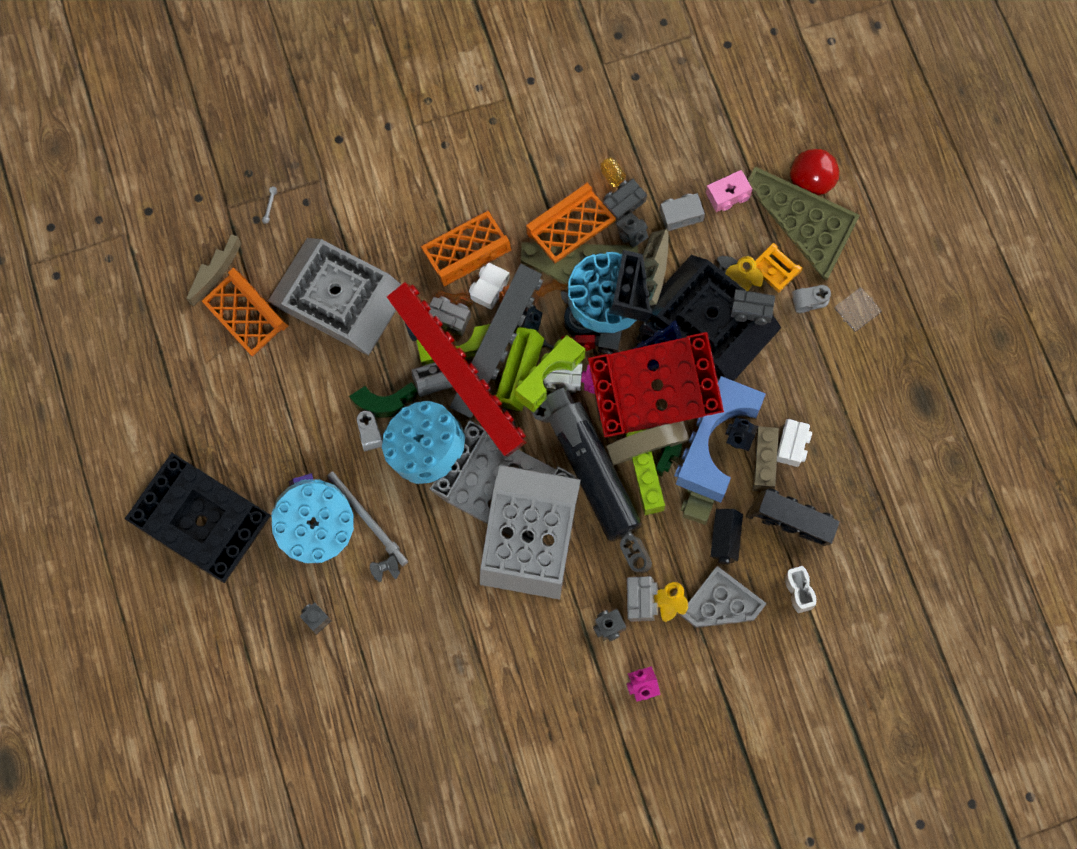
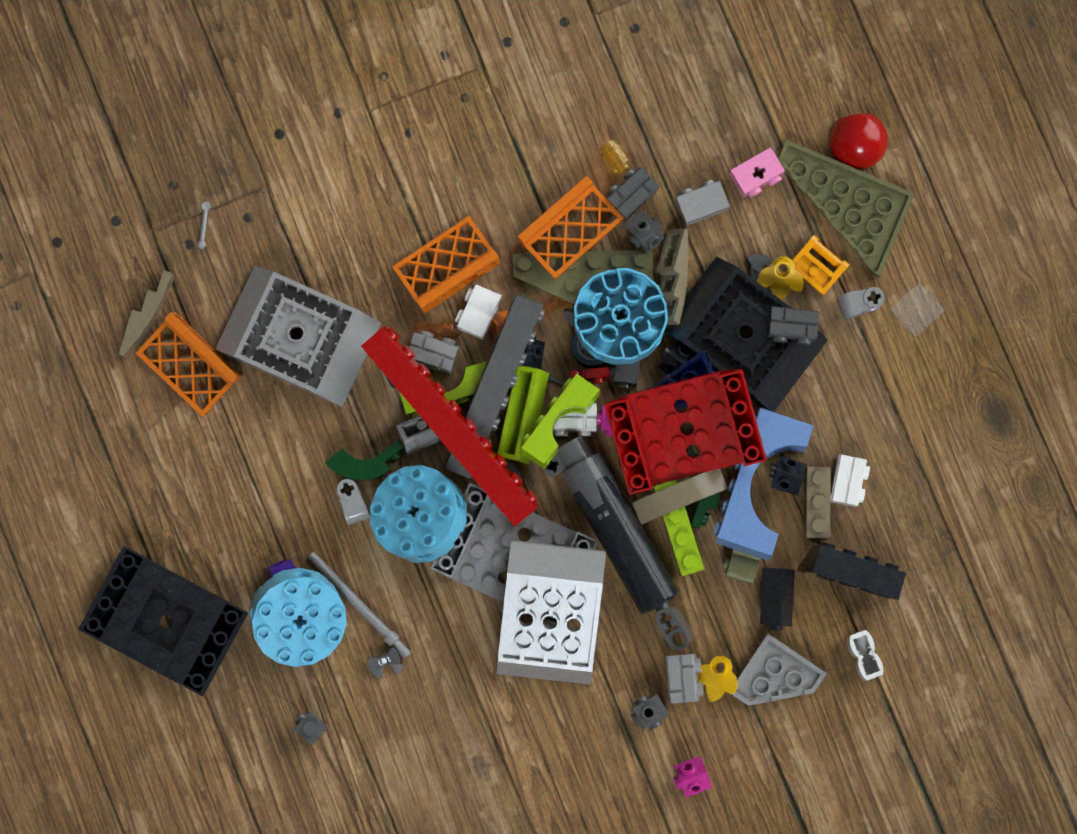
camera: 10 degrees left, 10 degrees up
black wedge [608,250,652,322] -> none

